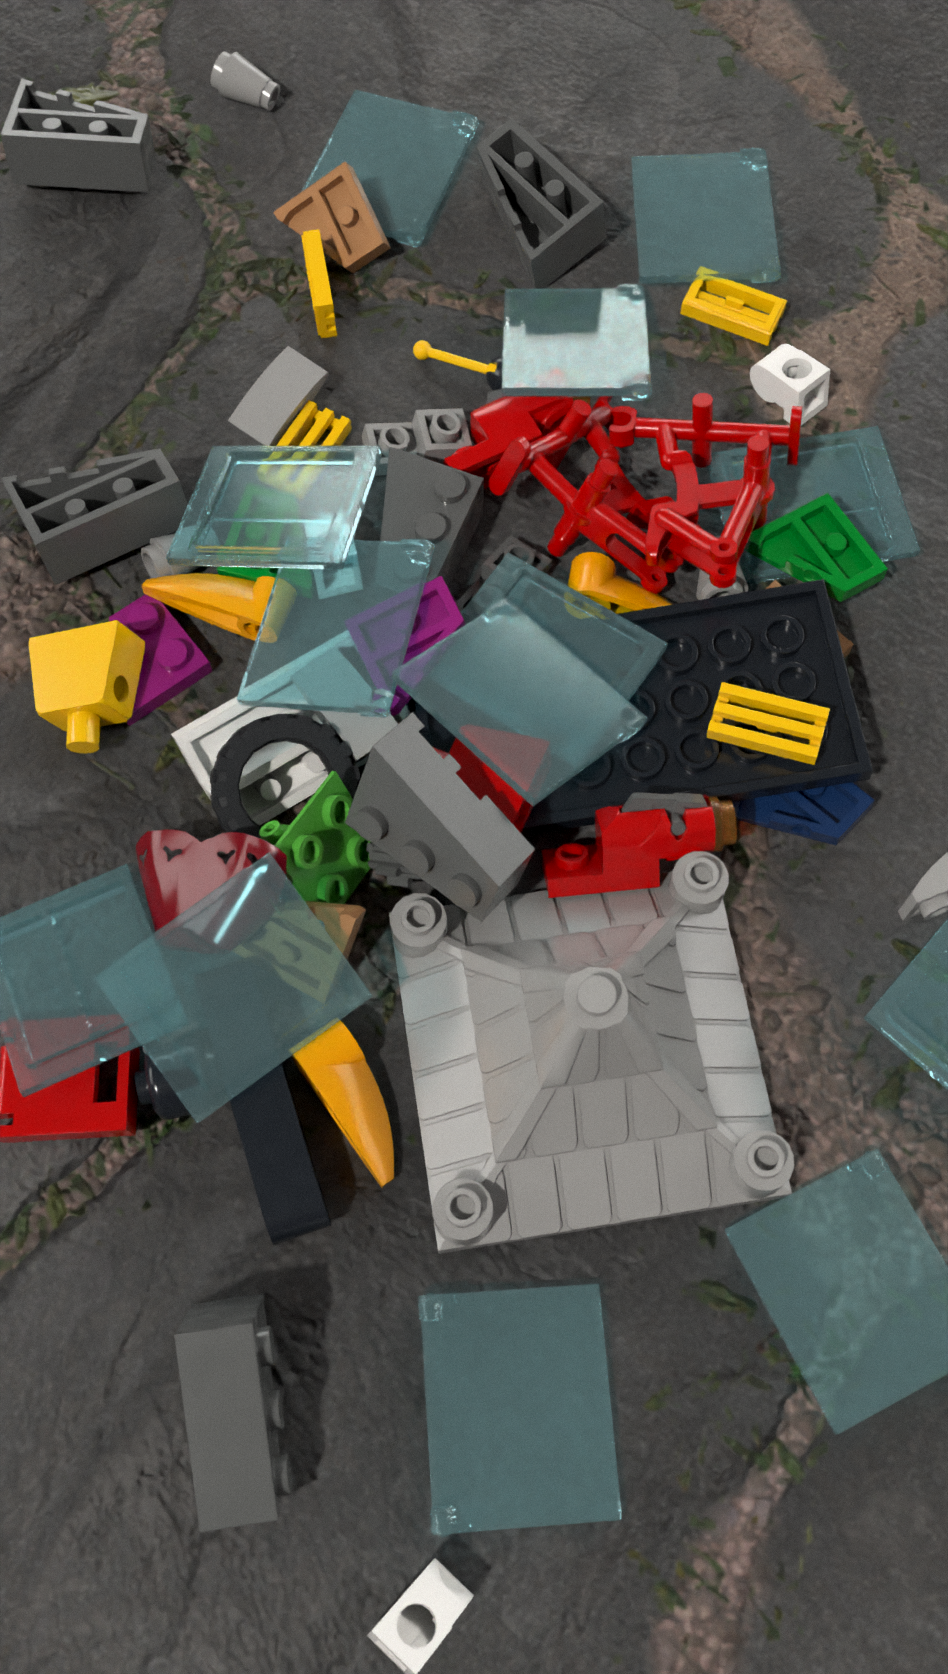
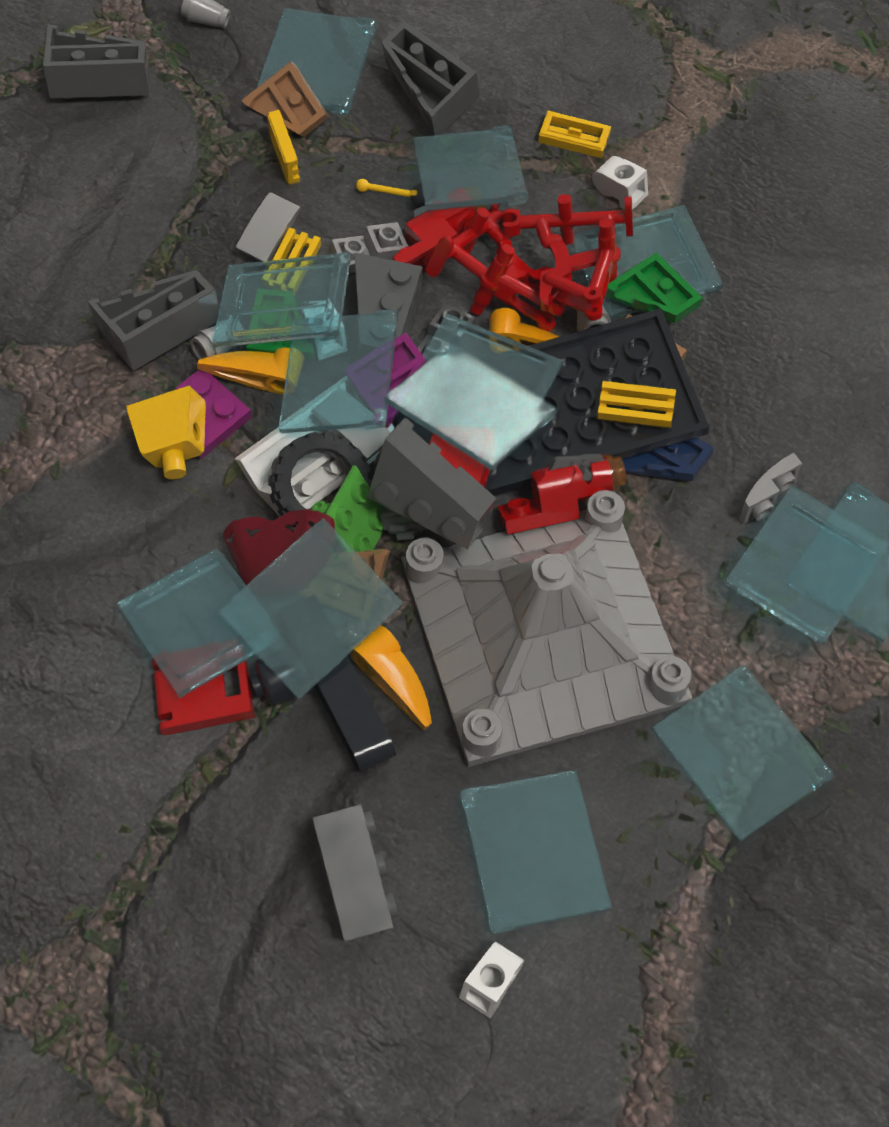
camera: 10 degrees left, 5 degrees down
clear light blue piece [631,148,781,284] -> none

